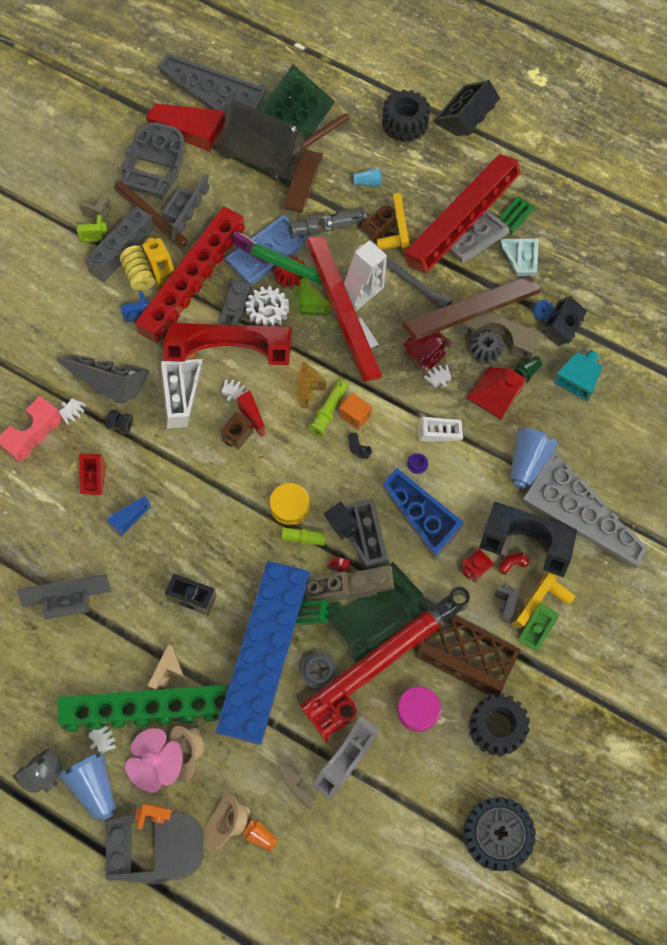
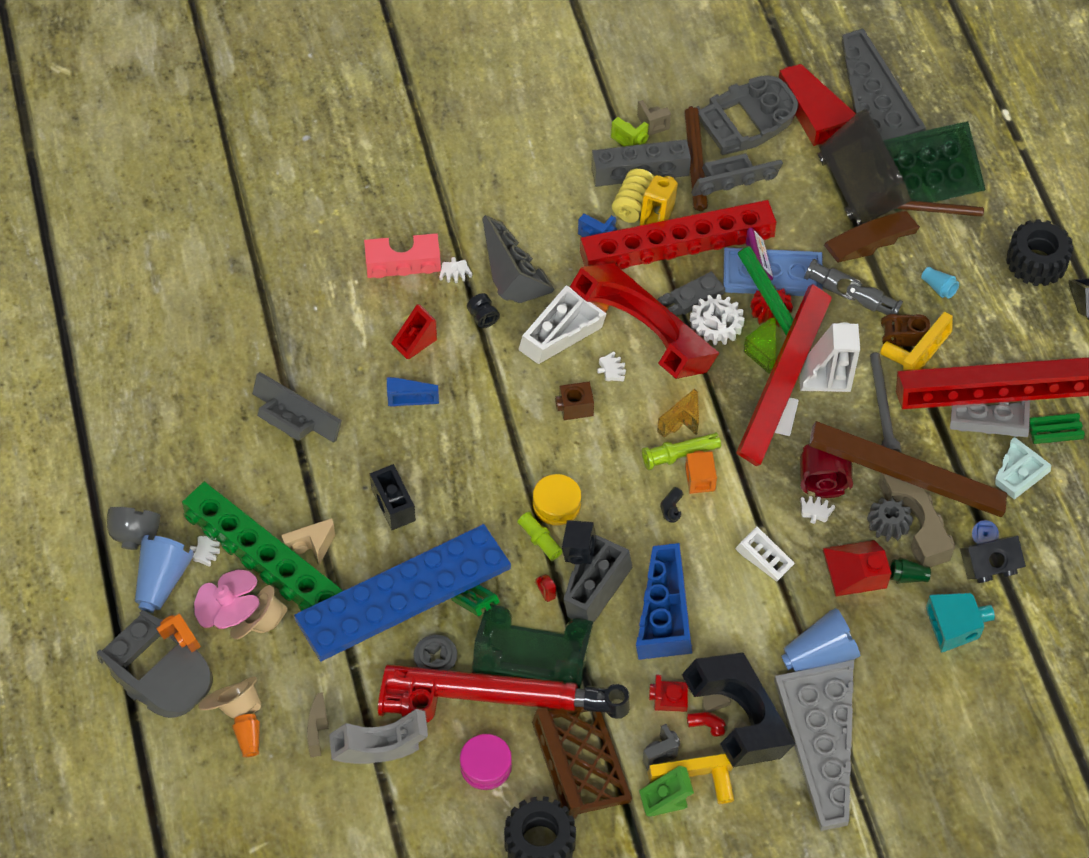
camera: 45 degrees right, 10 degrees down
red slope [237,390,265,437] -> none
dark tan slope [305,565,394,601] -> none
dark purple plate [407,453,428,474] -> none

